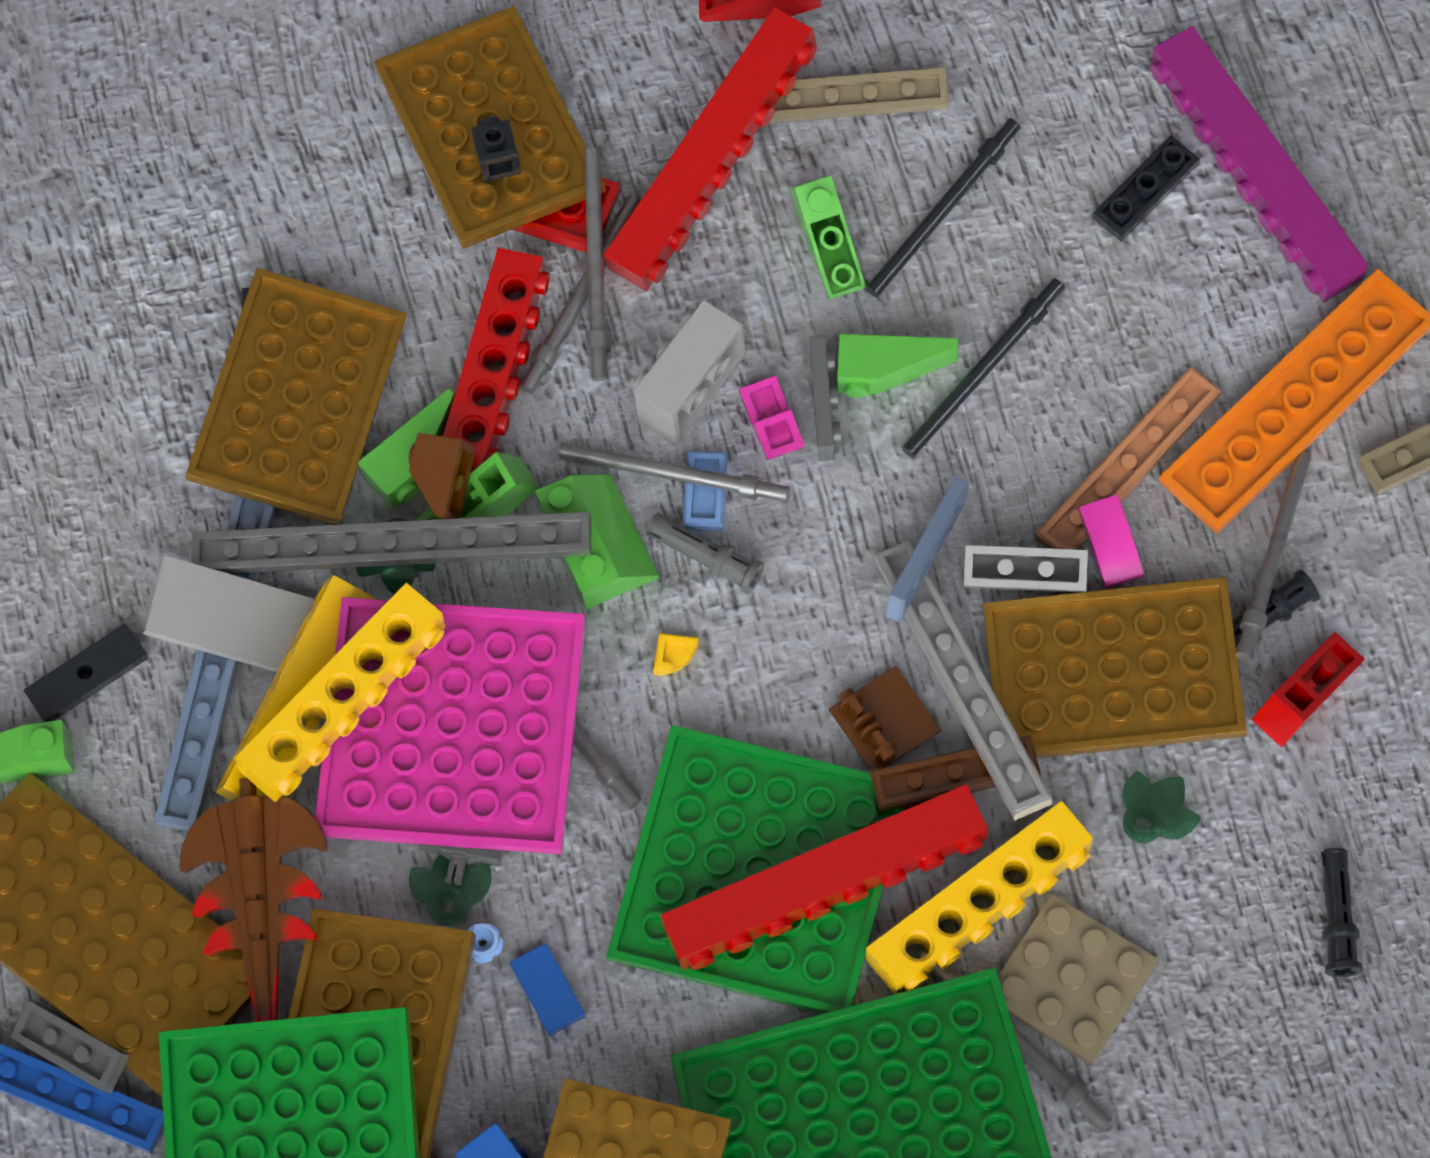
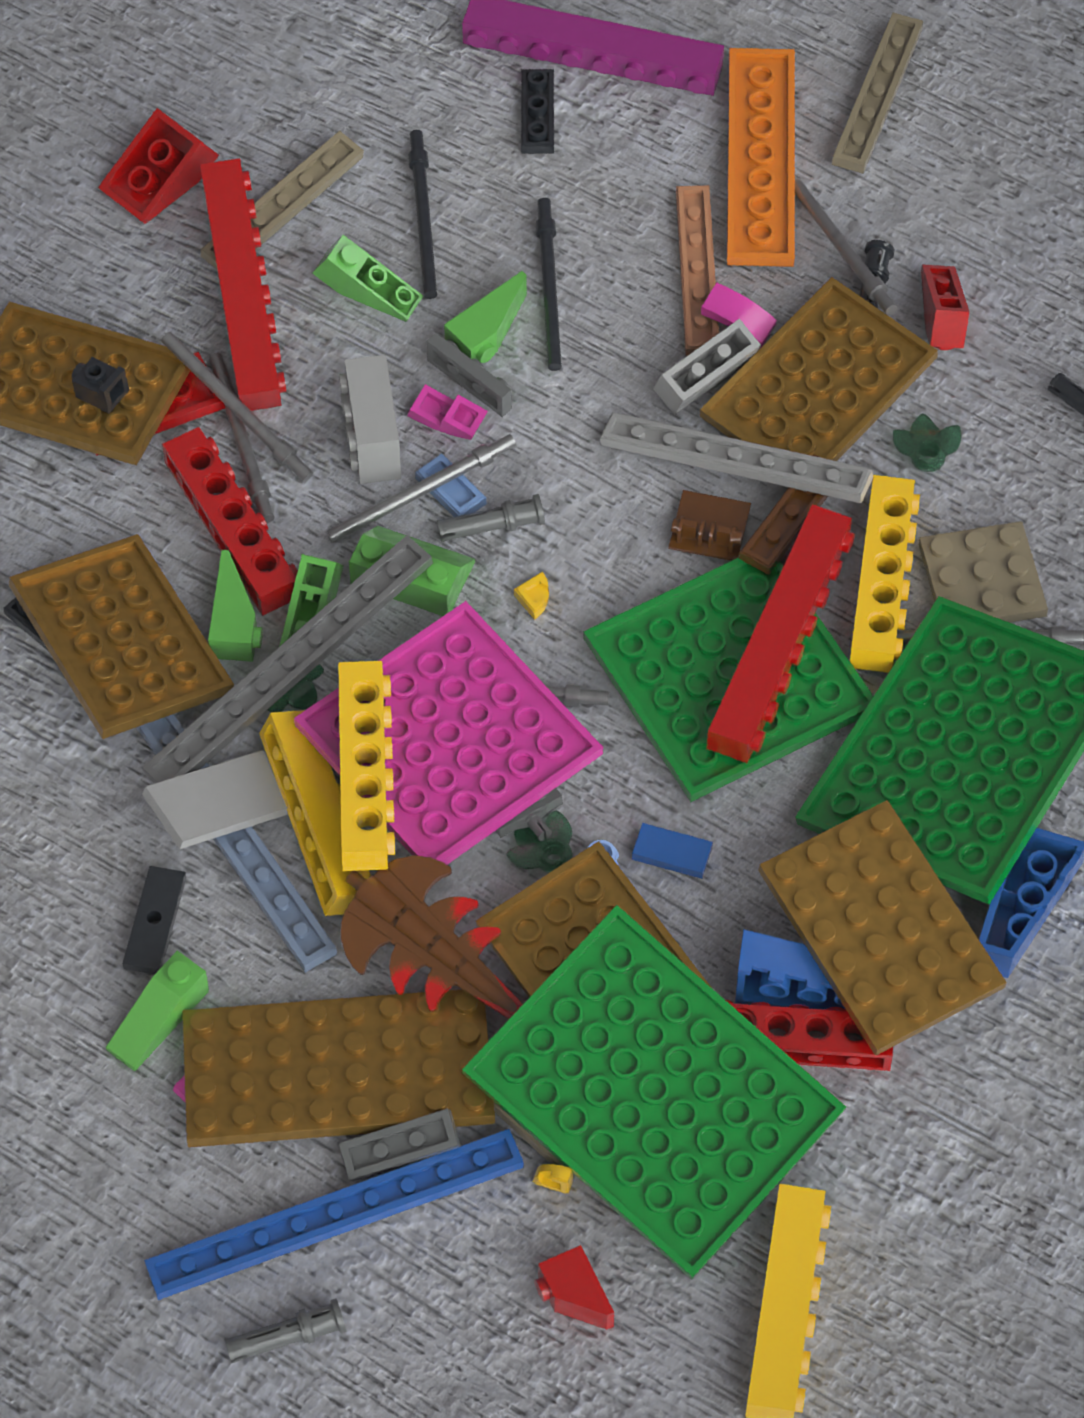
camera: 50 degrees left, 10 degrees down
reddish brown slope [408,433,476,519] -> none
sand blue tile [885,476,969,622] -> none

